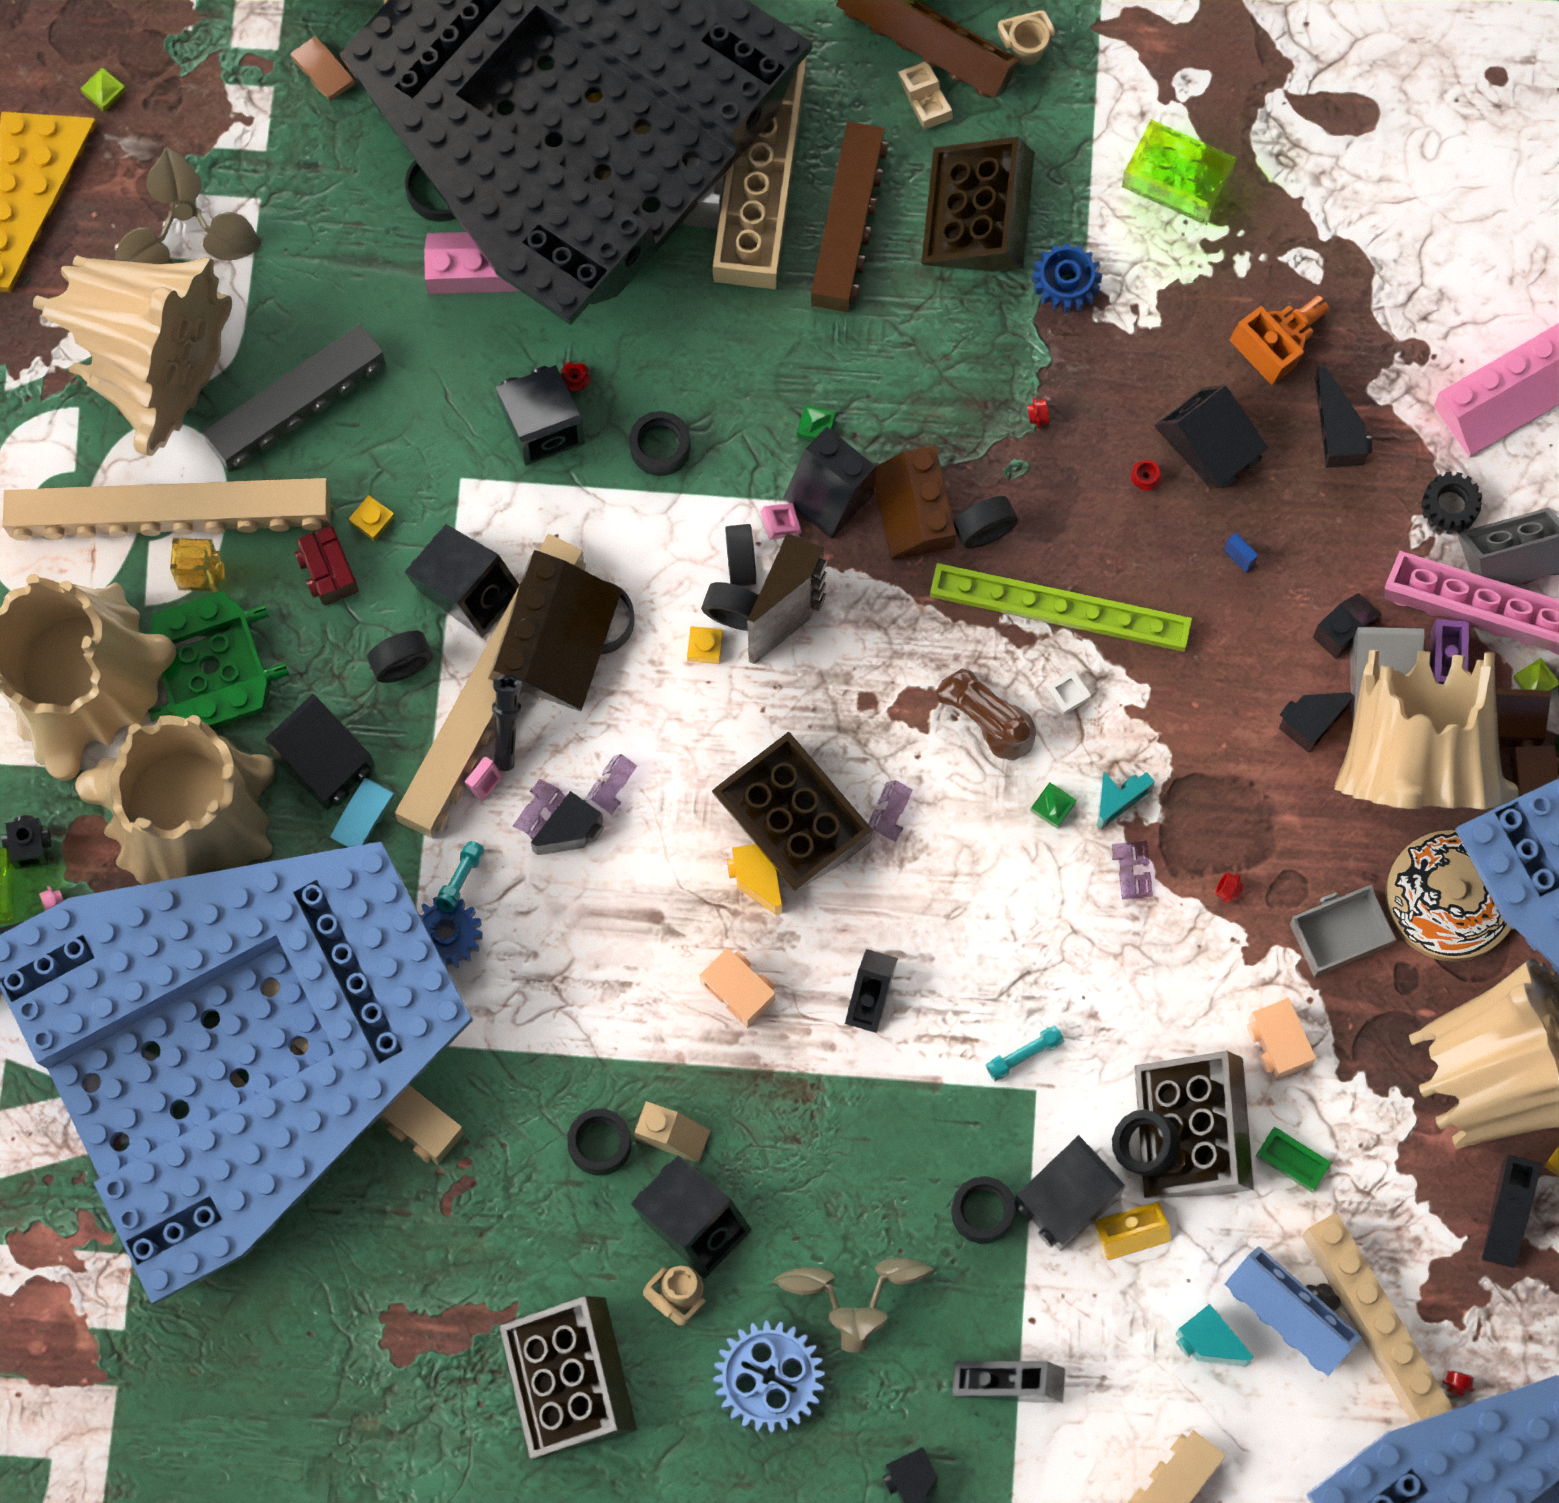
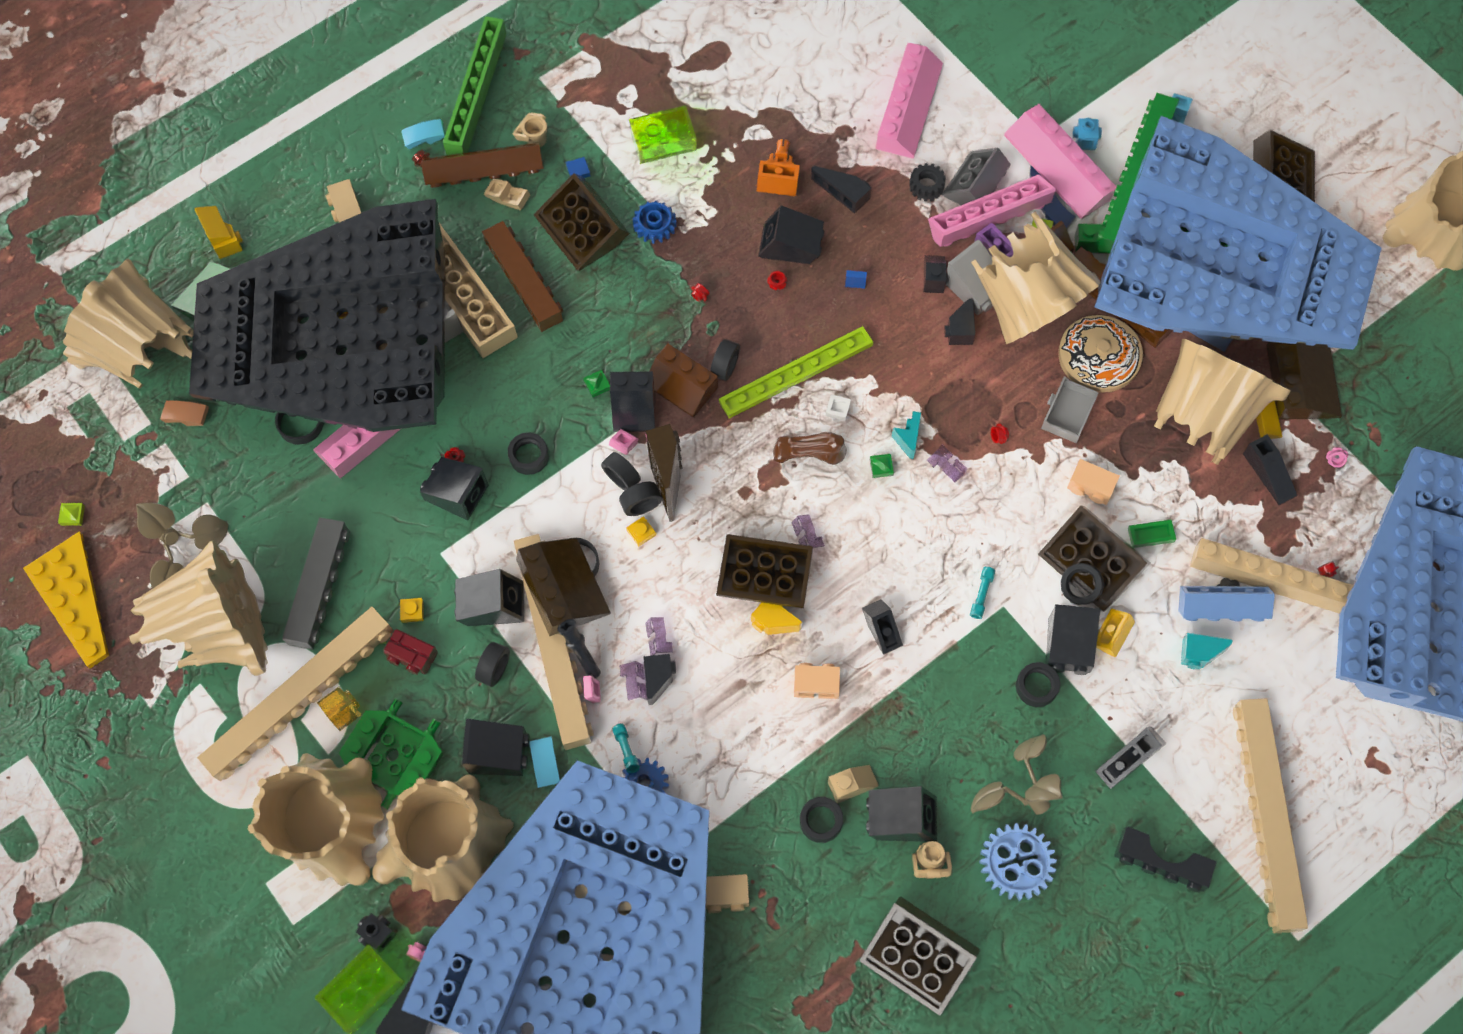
camera: 40 degrees left, 5 degrees down
none -> blue tile [566,157,590,178]

